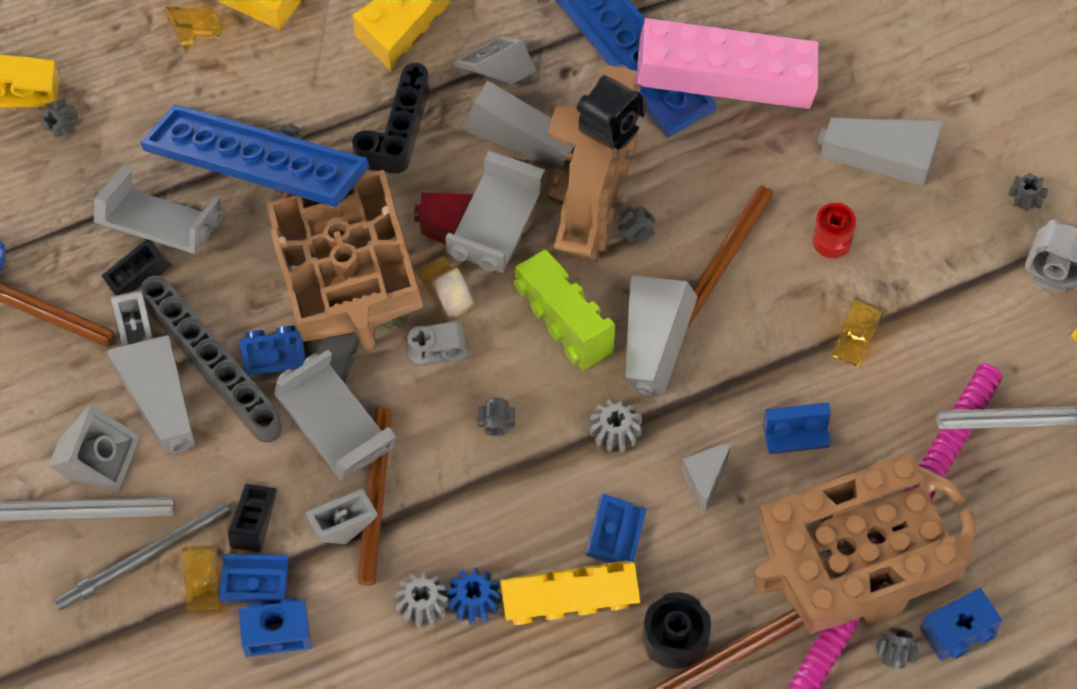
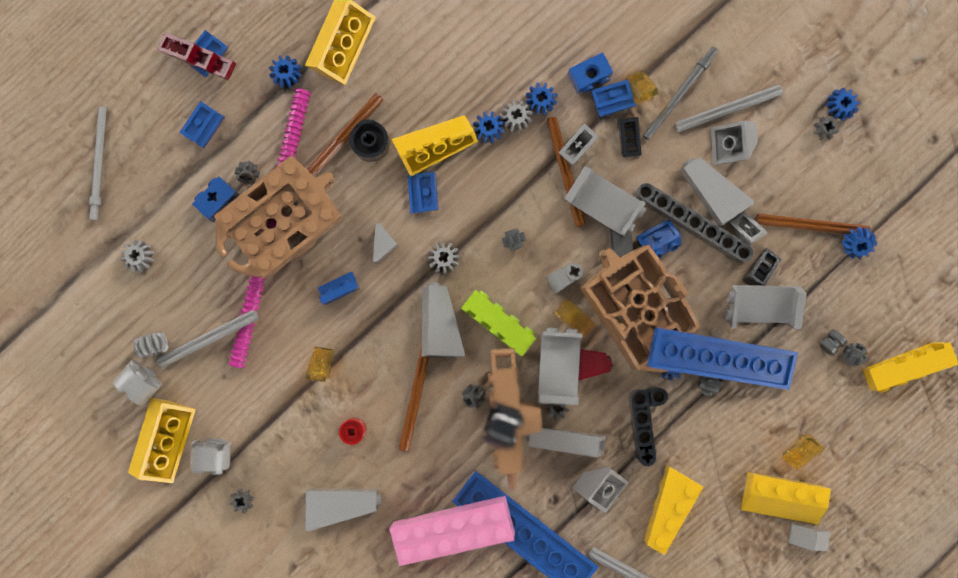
camera: 160 degrees right, 25 degrees up
none -> blue gear [525,83,557,115]
none -> dark grey wheel [819,329,847,356]

